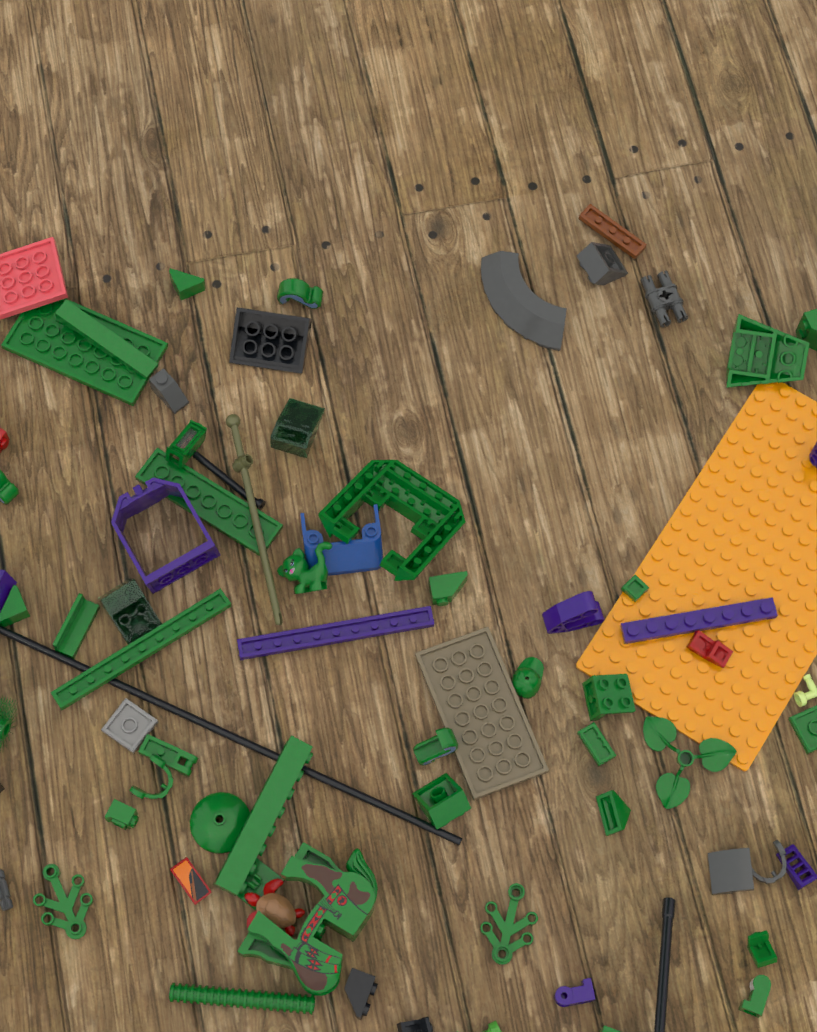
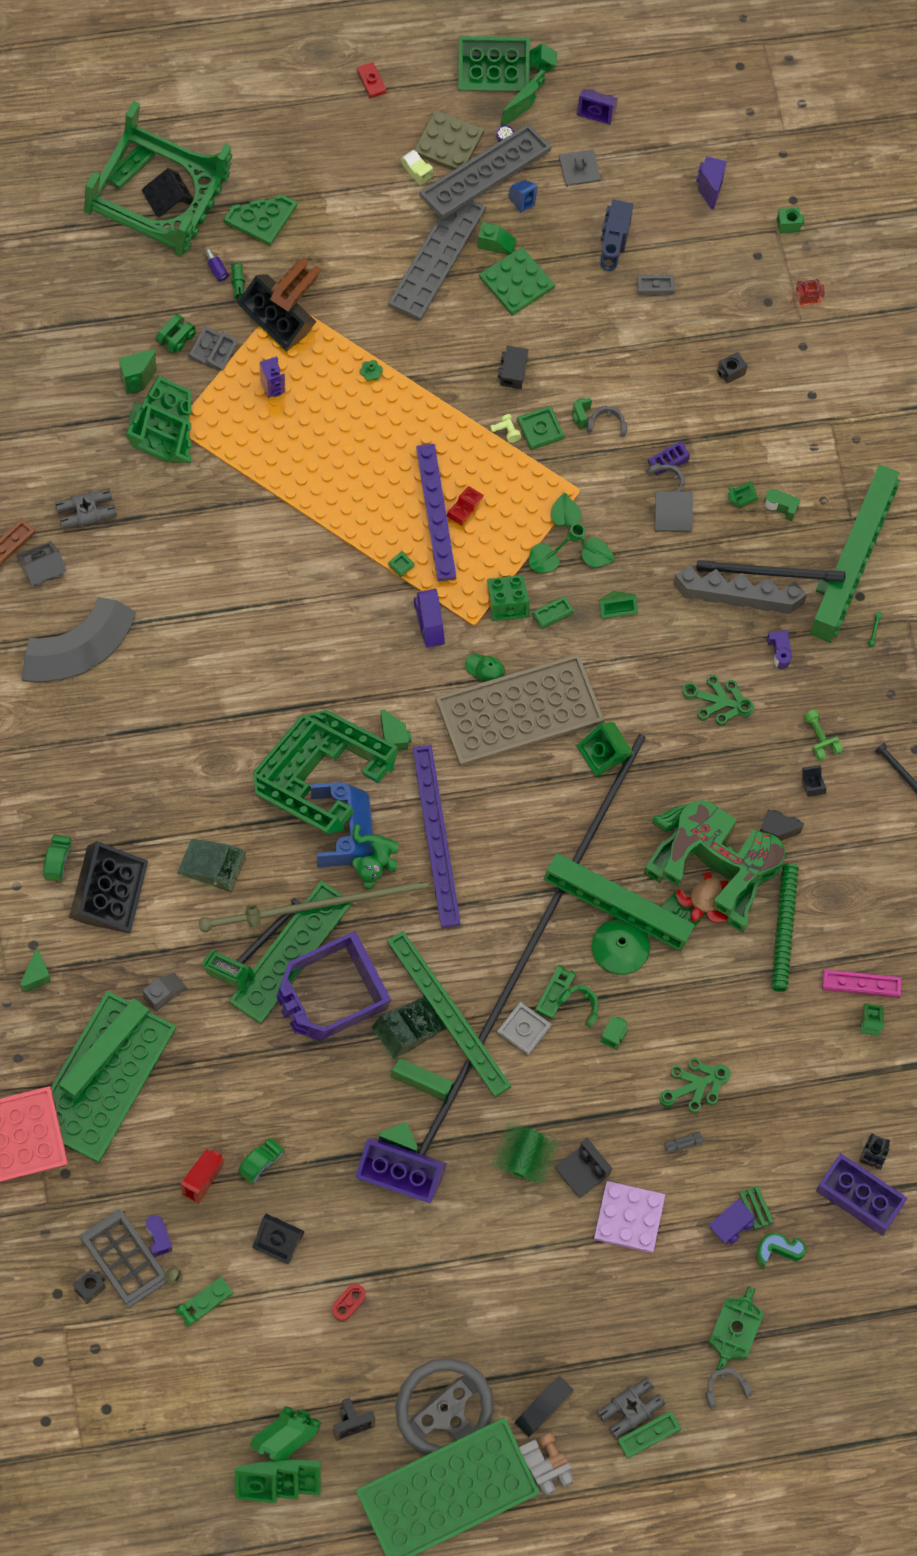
camera: 90 degrees left, 0 degrees up
slope [170,857,212,905] -> none
green animal [413,728,458,765] -> none
none -> dark grey brick [673,565,806,614]

